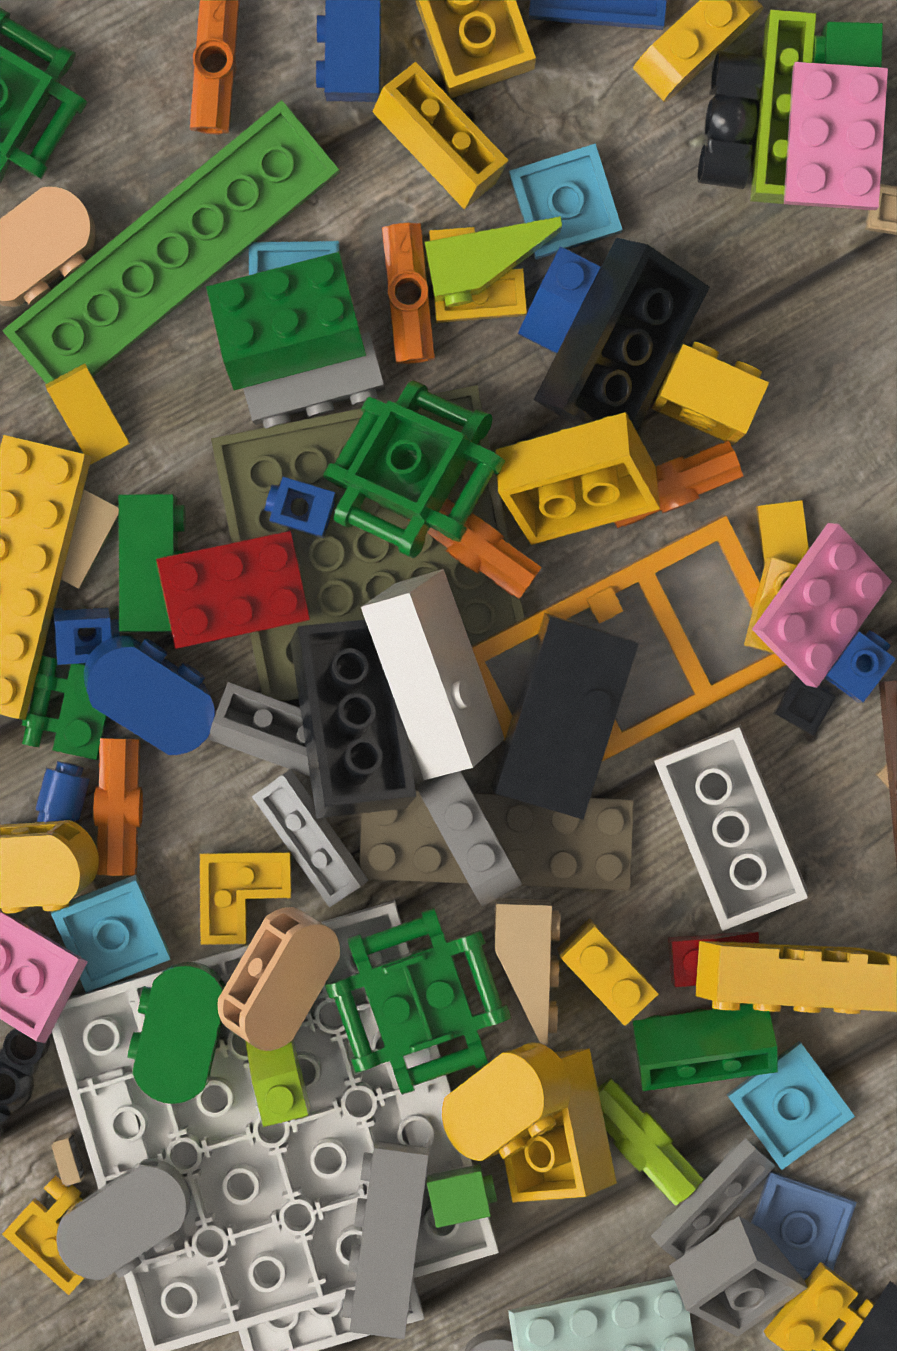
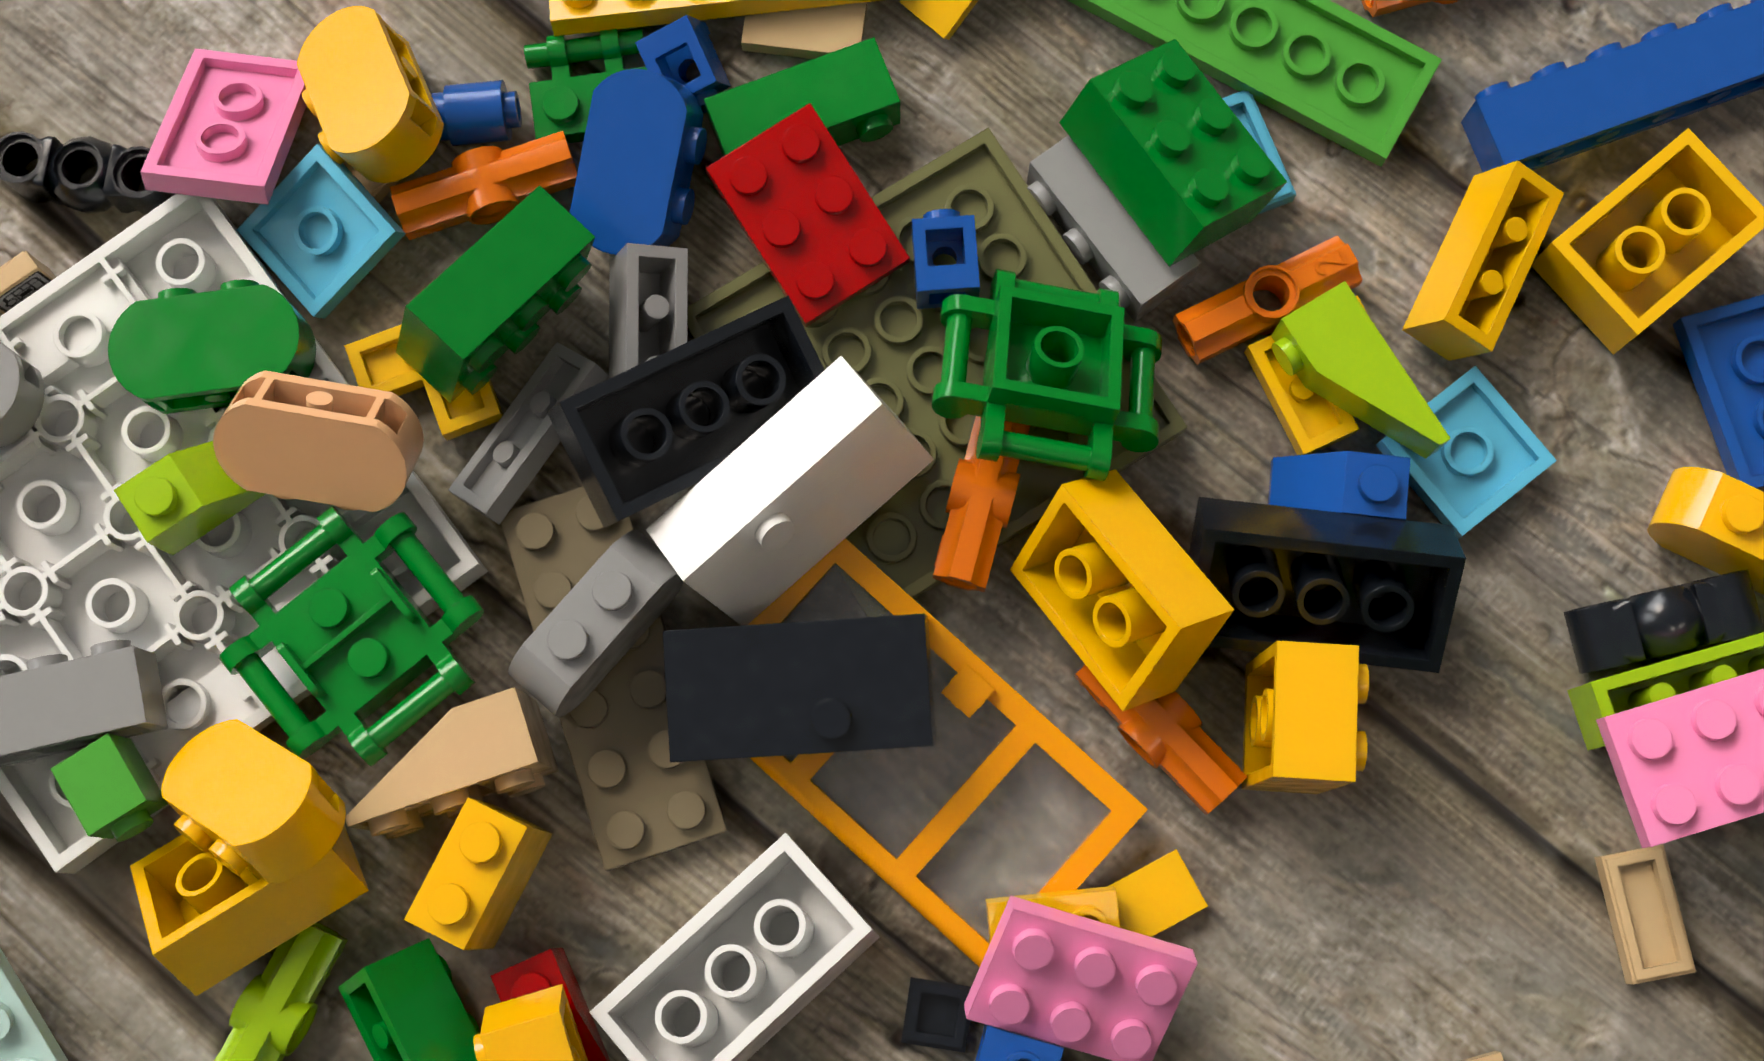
camera: 75 degrees right, 10 degrees down
none -> green brick [396,185,595,403]

